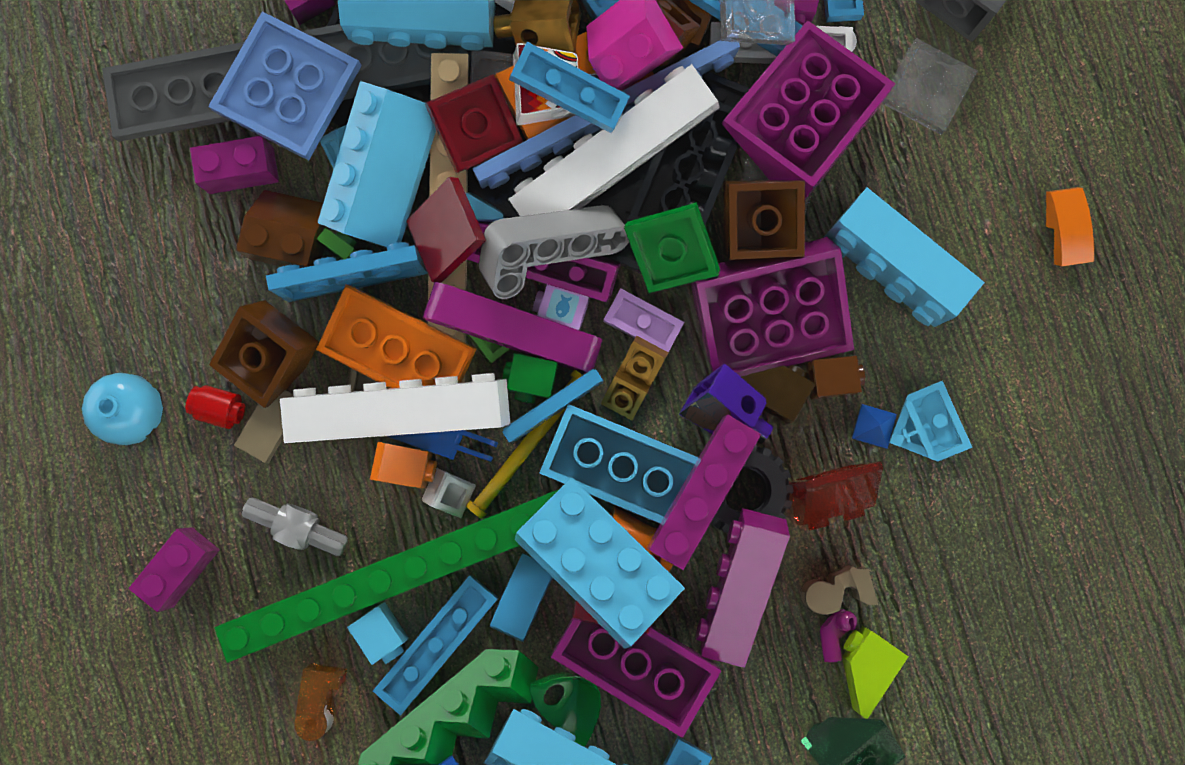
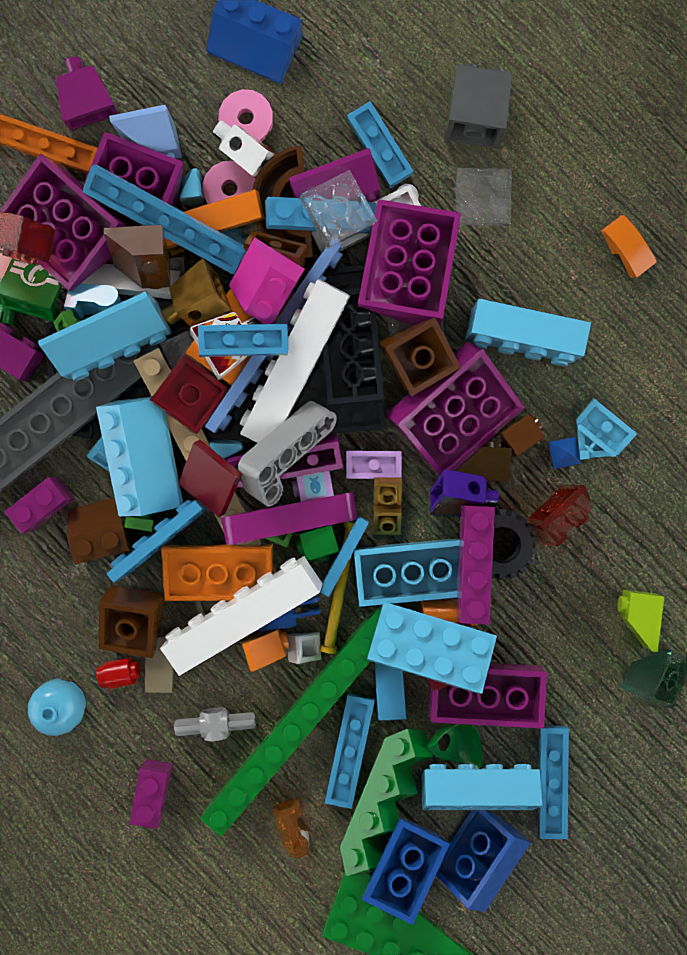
camera: 25 degrees left, 5 degrees up
medium blue plate [208,11,362,161] -> none
medium azure brick [347,602,409,665] -> none
green plate [624,202,720,293] -> none
magenta brick [696,508,790,668] -> none
dark tan leg [800,565,878,615] -> none
magenta arm [820,609,857,662] -> none

